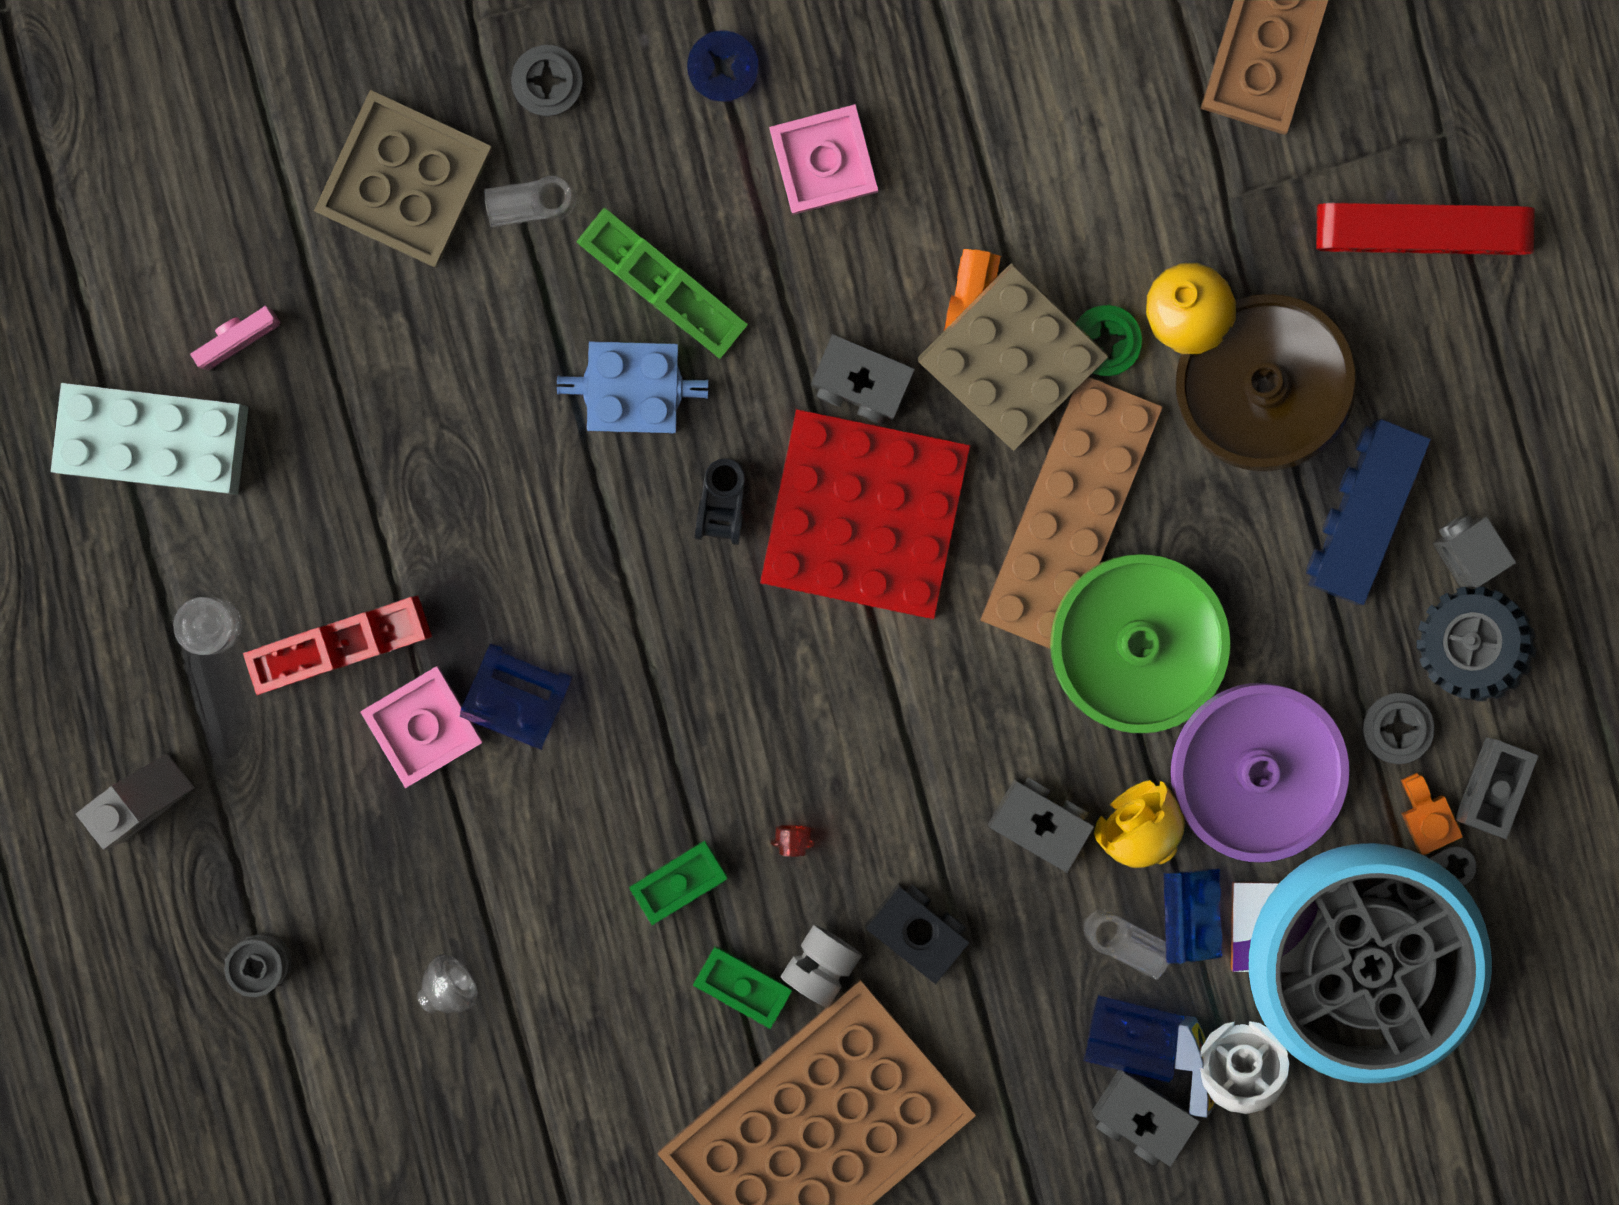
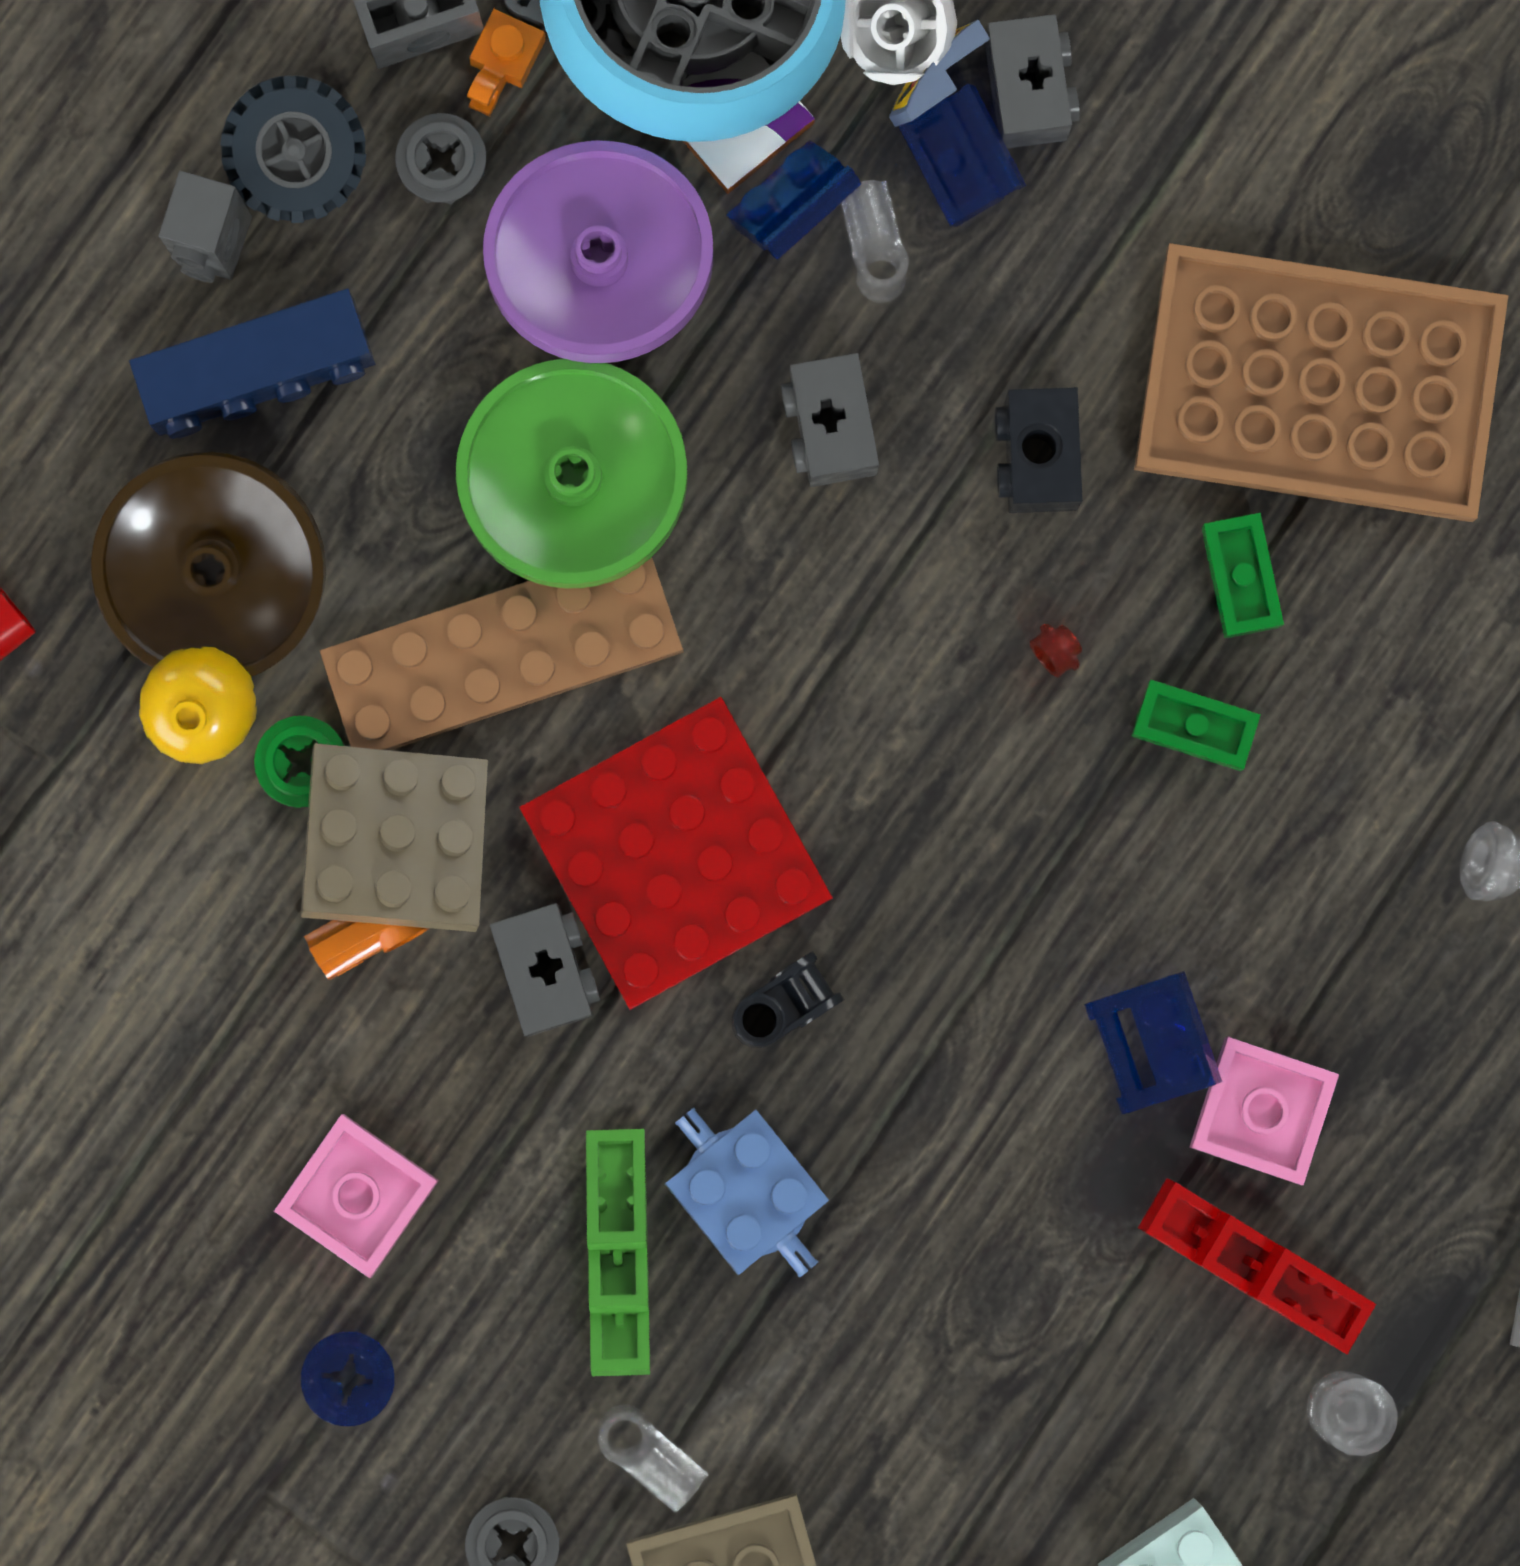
camera: 135 degrees left, 5 degrees down
light grey wheel [780,924,862,1008] -> none
yellow cylinder [1094,780,1186,868] -> none

